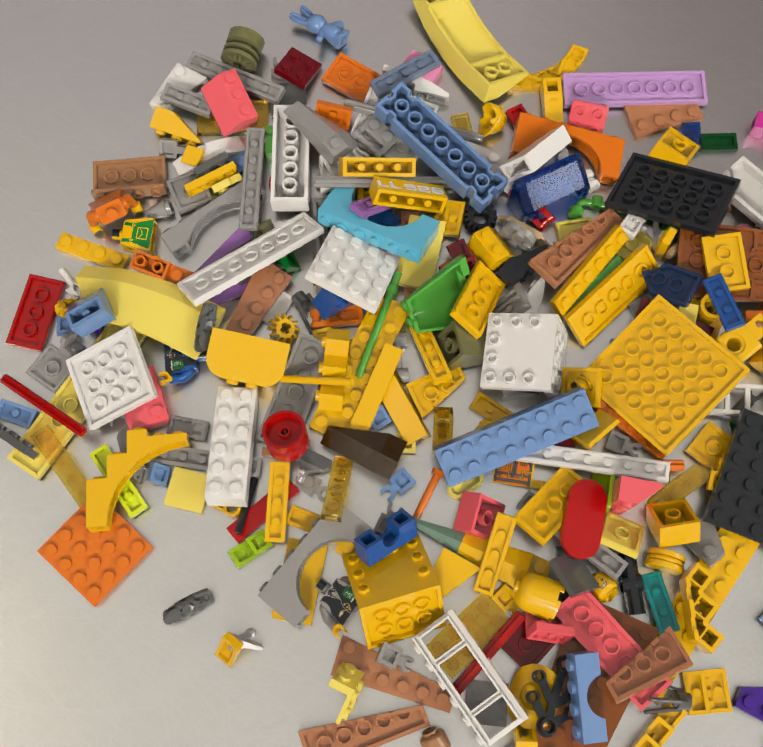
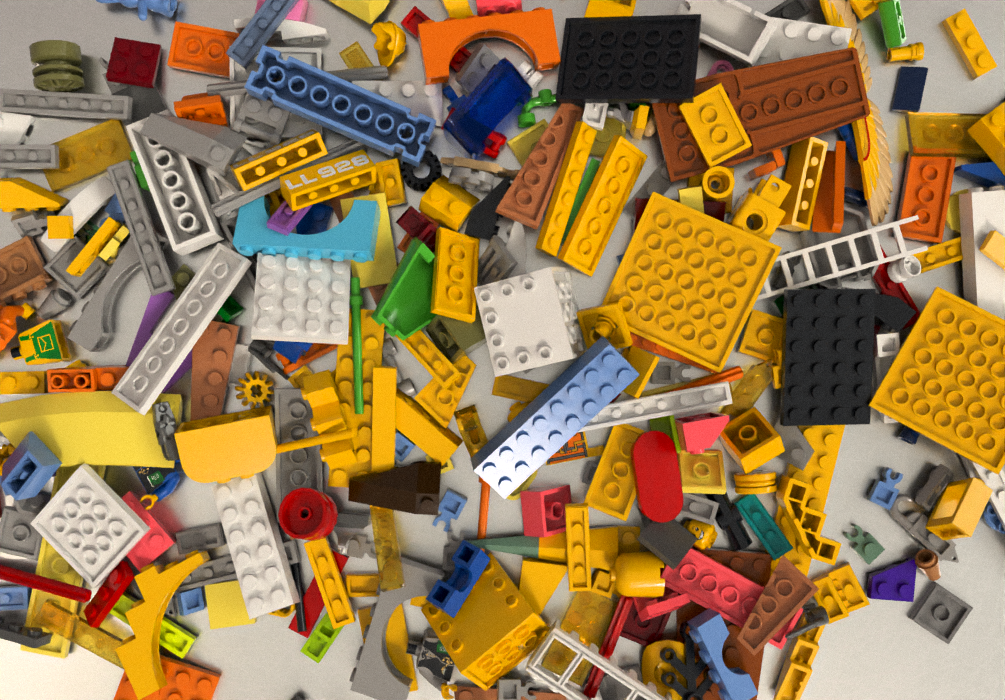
camera: 20 degrees left, 15 degrees up
dark grey plate [193,151,229,179] -> none
coral slope [201,68,258,137] -> none
white slope [500,125,572,182] -> none
dark blue tile [642,263,704,308] -> none
blue tile [702,273,745,333] -> none
none -> red plate [83,561,134,628]
none -> sand green plate [843,524,885,565]

